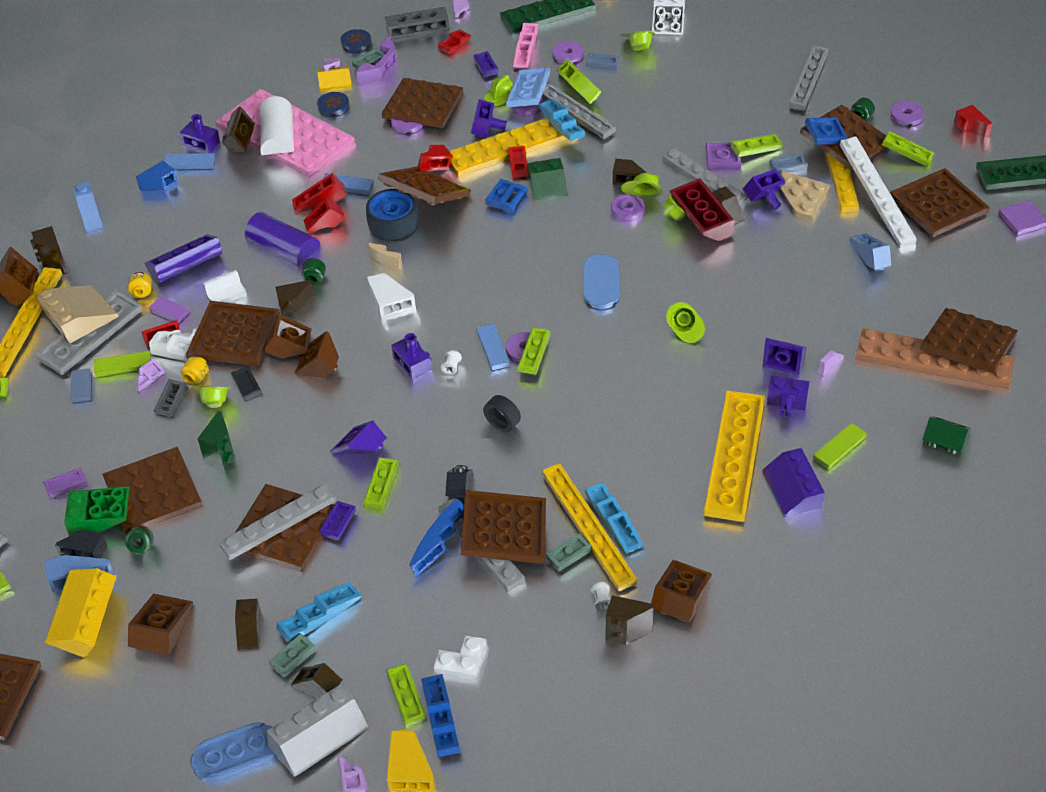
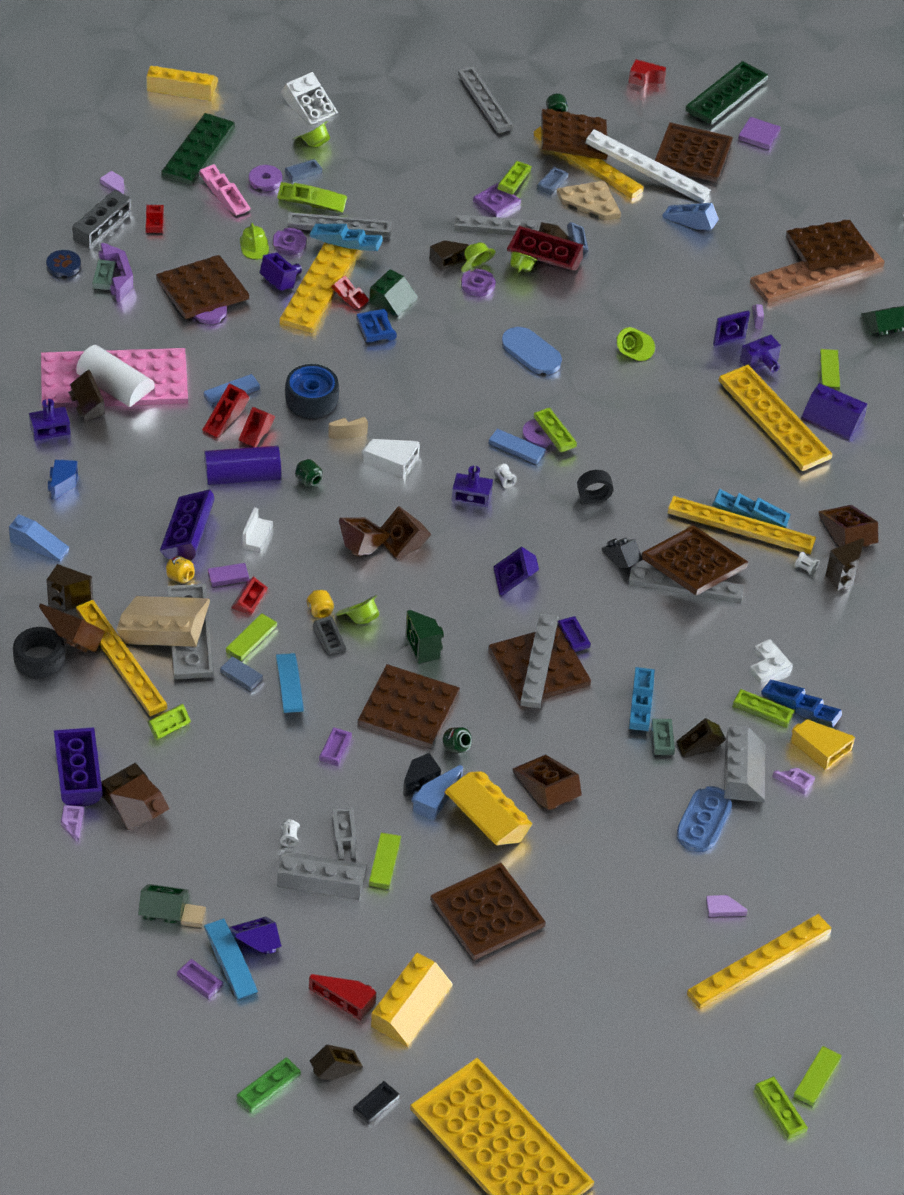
camera: 50 degrees left, 0 degrees up
green slope [64,486,130,536] -> none
lavender tile [137,358,166,393] -> none
white slope [149,329,197,361] -> none
medium blue tile [164,153,215,169] -> none
reddish brown plate [186,300,280,367] -> none
black tile [231,366,262,401] -> none
dark brown slope [235,598,261,650] -> none
dark brown slope [275,280,314,314] -> none
yellow slope [317,65,352,91] -> none
dark blue tile [317,92,349,116] -> none
lavender tile [324,57,340,71] -> none
lime tile [363,457,399,510] -> none
reddish brown plate [377,167,471,205] -> none
blue slope [409,498,464,577] -> none
red arch [417,145,453,171] -> none
dark purple plate [473,51,499,77] -> none
light blue tile [506,67,551,108] -> none
sand green plate [546,533,592,572] -> none
dark purple brick [742,169,786,211] -> none
blue tile [805,117,848,145] -> none
lime tile [882,131,934,167] -> none
medium lavender tile [891,101,924,126] -> none
none -> dark azure slope [276,653,304,713]
none -> sand blue tile [567,222,589,254]

